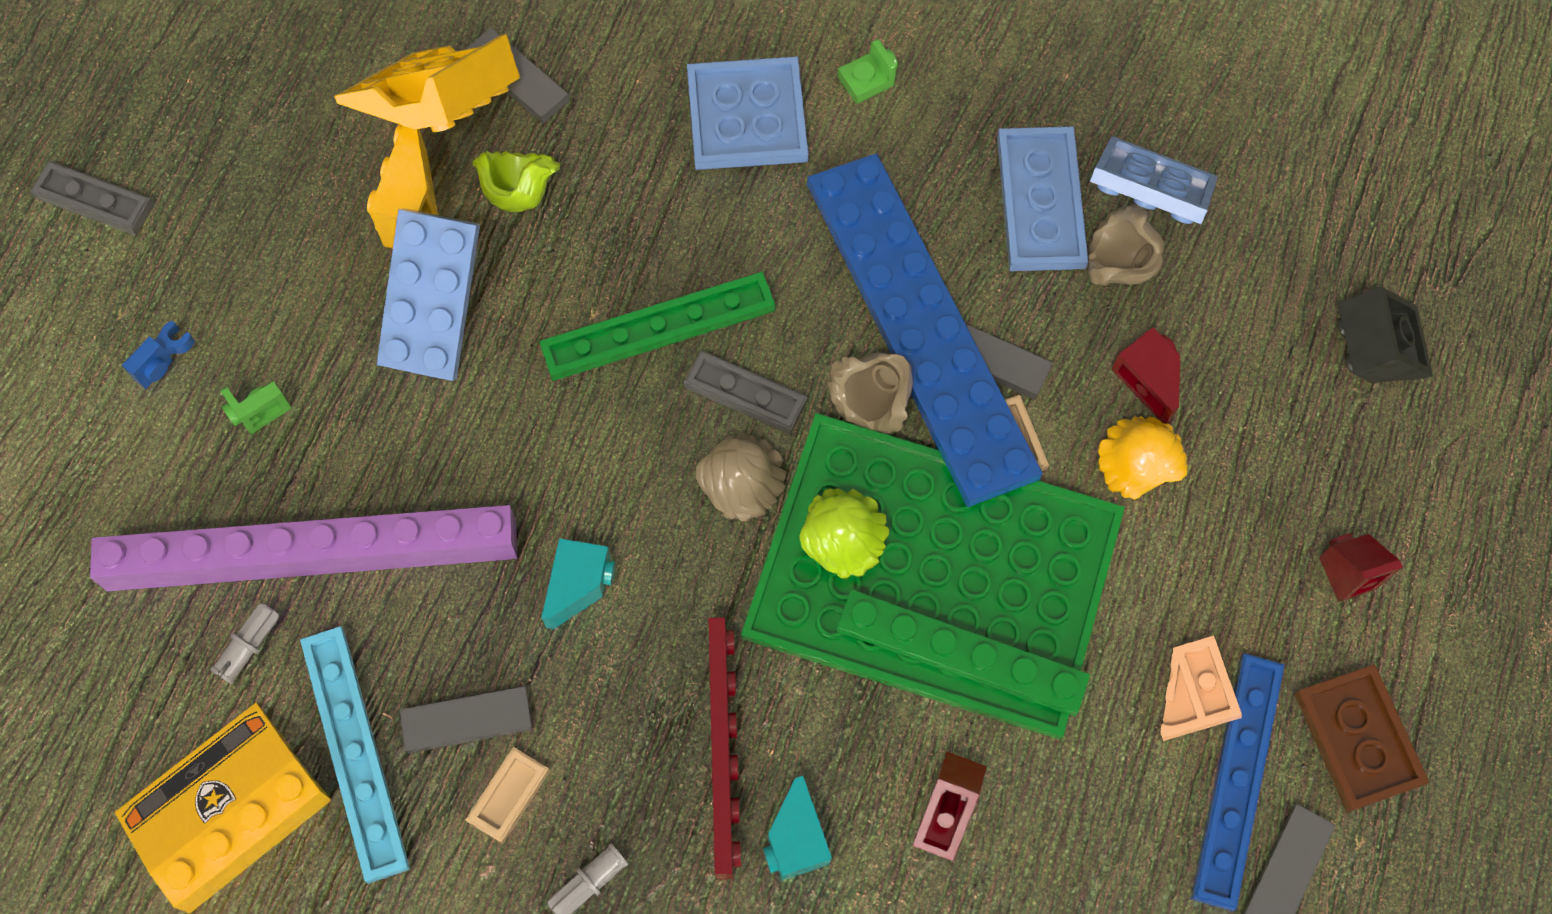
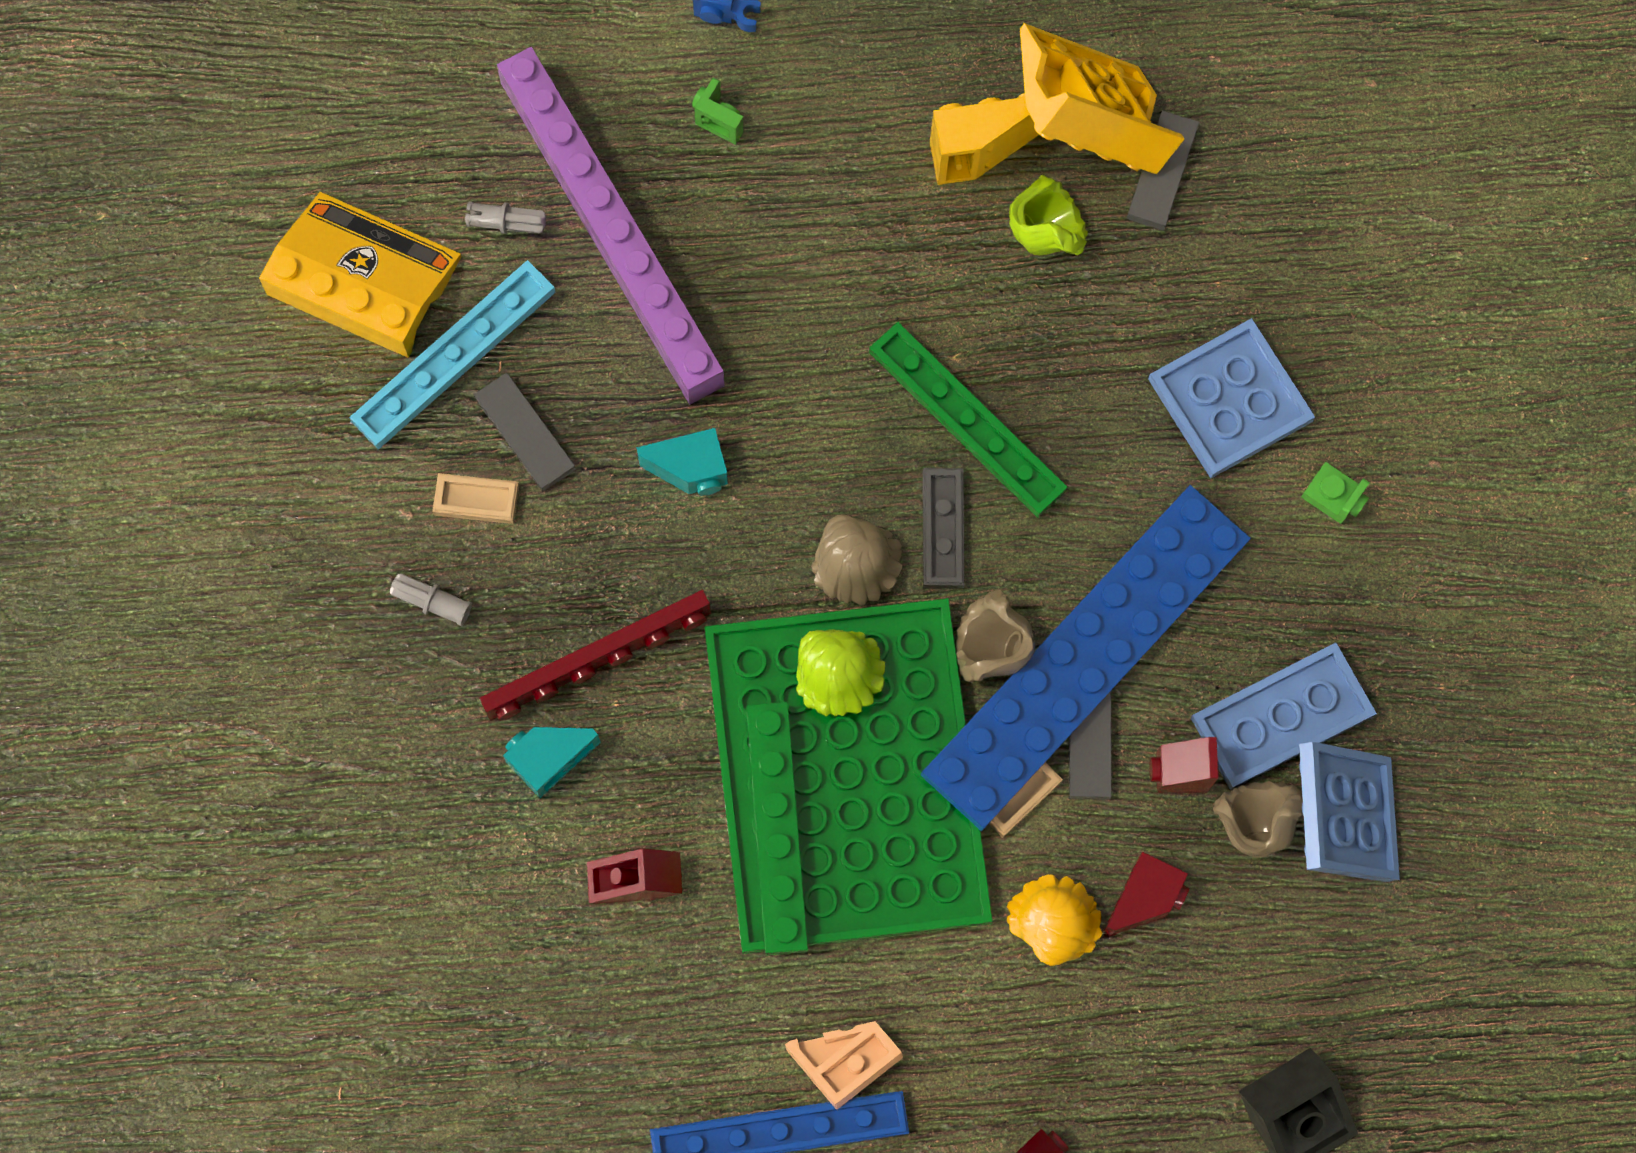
camera: 65 degrees right, 5 degrees up
medium blue plate [377,208,480,381] -> none
none -> slope [1149,737,1218,793]

